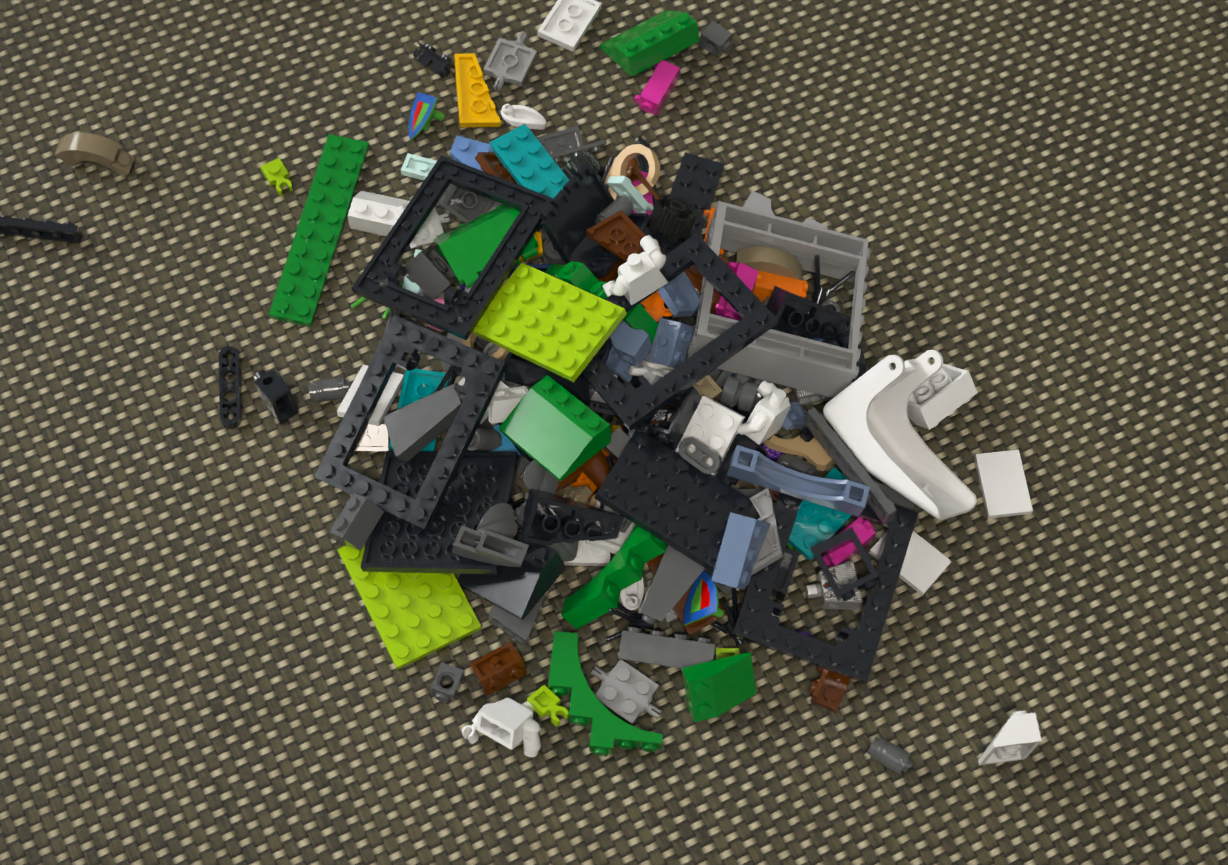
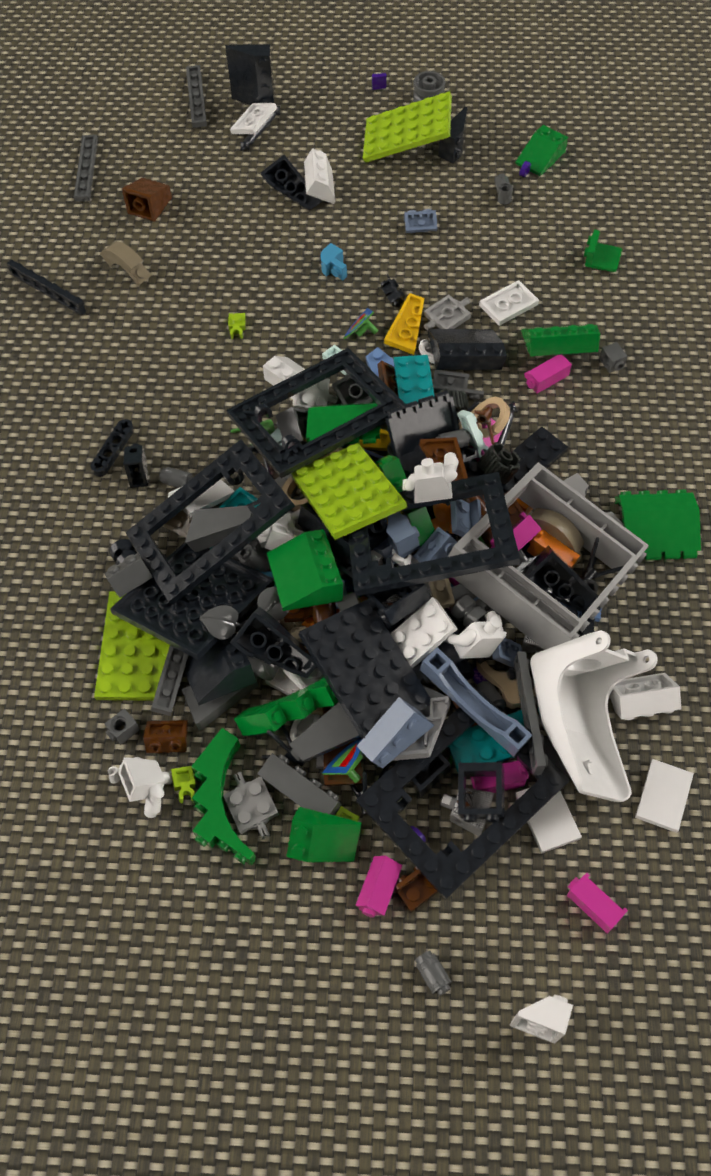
camera: 35 degrees right, 5 degrees down
green plate [269,134,370,327] -> none
dark grey slope [452,525,529,567] -> none
dark grey plate [679,437,722,474] -> none
none -> black wheel [109,539,140,565]
none -> reddish brown slope [122,177,172,222]
none -> dark grey plate [151,645,188,716]
none -> dark azure brick [321,243,347,280]
none -> dark pink brick [355,856,403,918]
none -> black slope [428,329,507,370]
none -> dark pink brick [567,873,628,934]
none -> green hinge [615,489,701,560]

